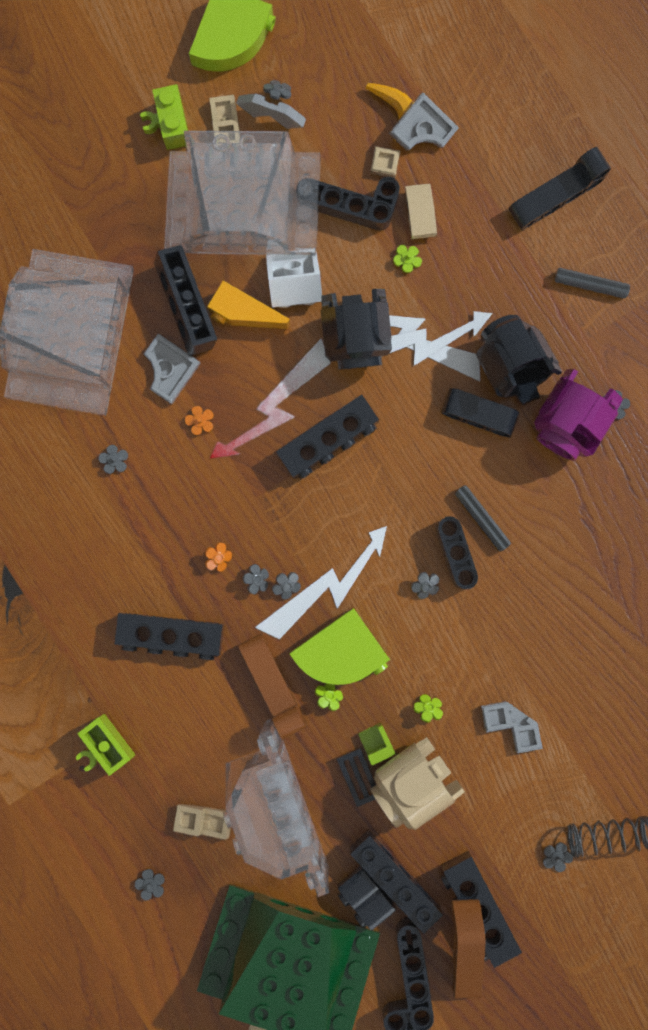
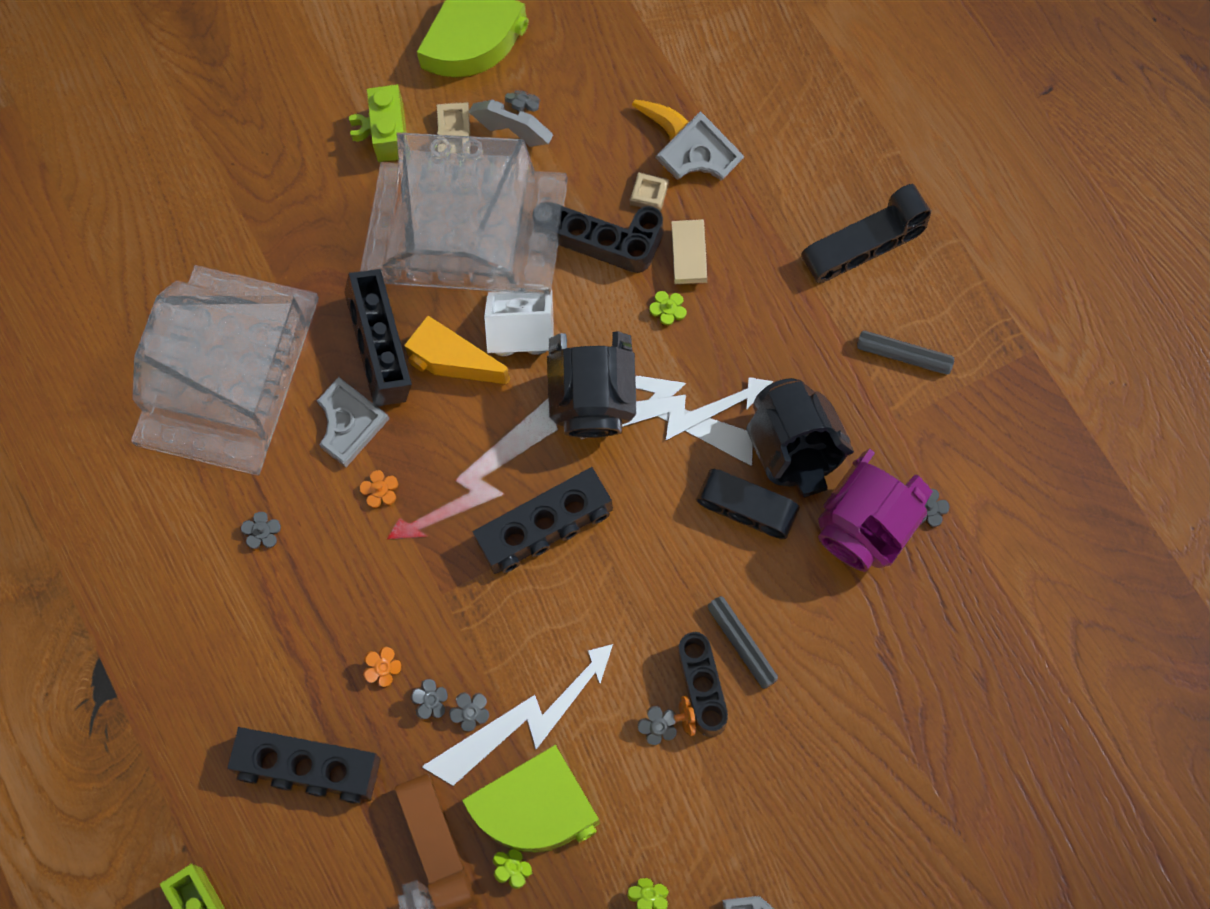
camera: 10 degrees right, 15 degrees down
none -> orange plant [674,695,696,736]

